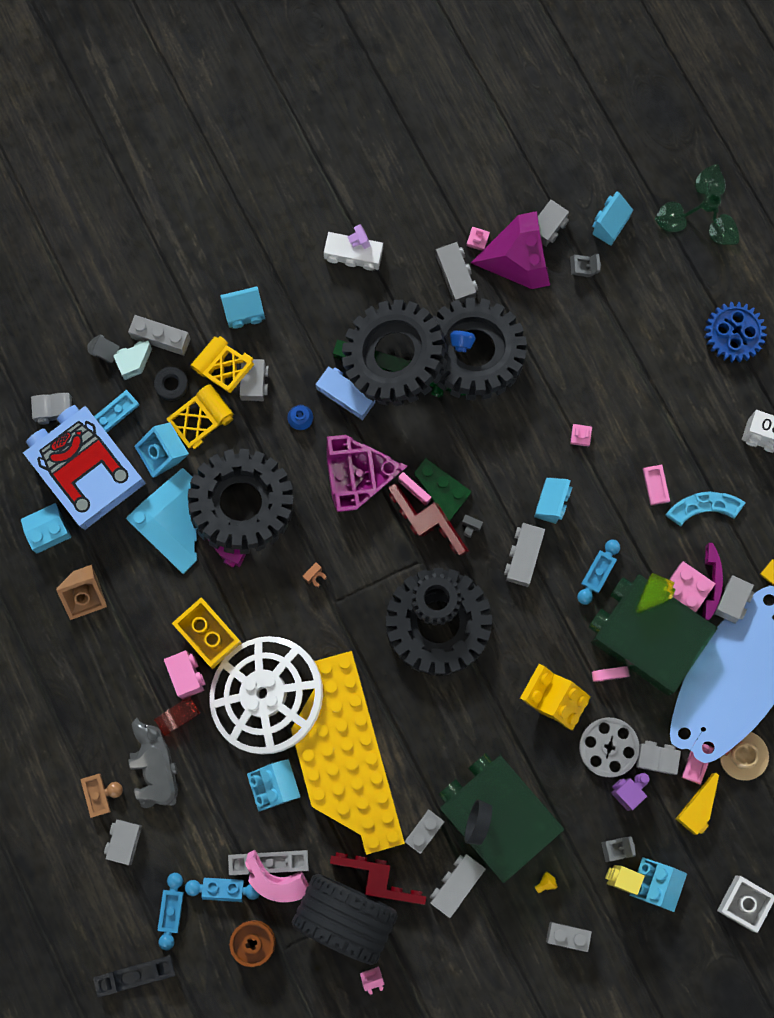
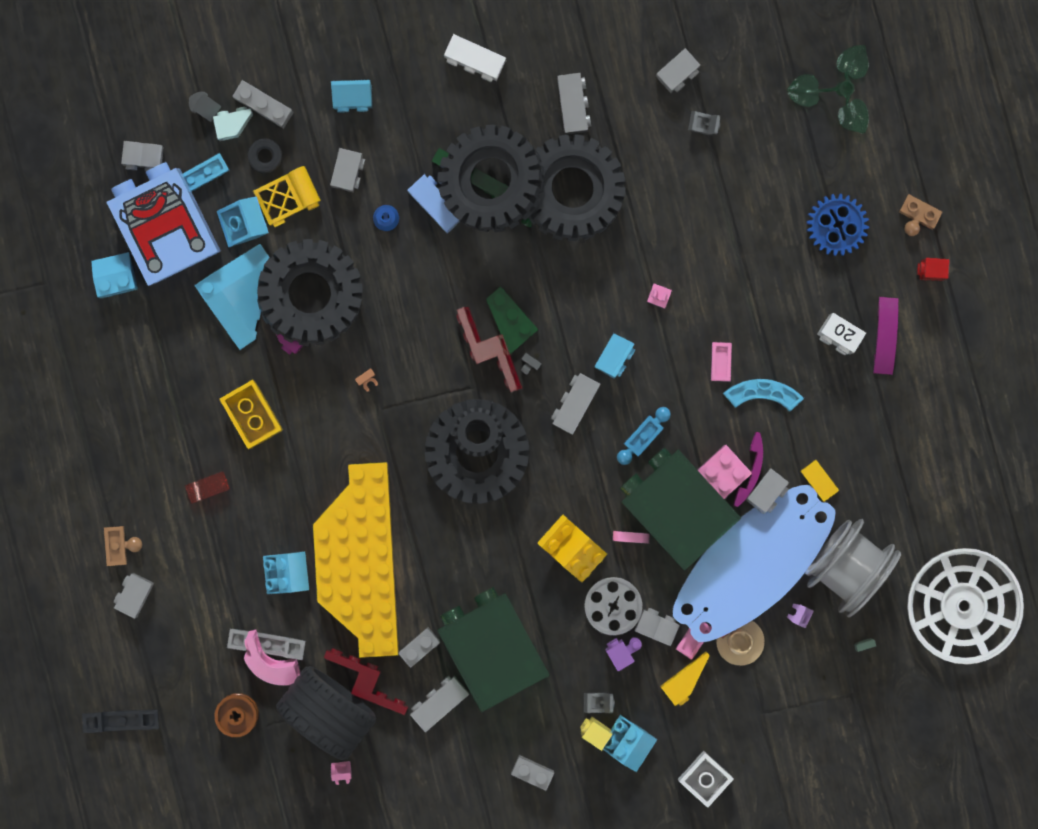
camera: 10 degrees right, 10 degrees up
medium nougat slope [56,565,107,620] -> none
dark grey animal [128,717,178,808] -> none
dark azure plate [158,873,184,950] -> none
bright pink piece [164,650,206,699] -> none
dark azure plate [185,878,260,902] -> none
yellow piece [190,336,254,393] -> none
white dish [210,636,323,755] -> none
magenta wedge [327,435,407,512] -> none
lavender tile [348,224,371,249] -> none
bright pink tile [398,472,431,506] -> none
blue cone [450,331,476,352] -> none
black tyre [465,799,492,845] -> none
bright pink tile [466,227,490,251] -> none
magenta wedge [471,211,550,289] -> none
yellow rock [535,872,558,893] -> none
medium azure slope [592,191,633,245] -> none
clear neon green slope [635,573,676,613] -> none

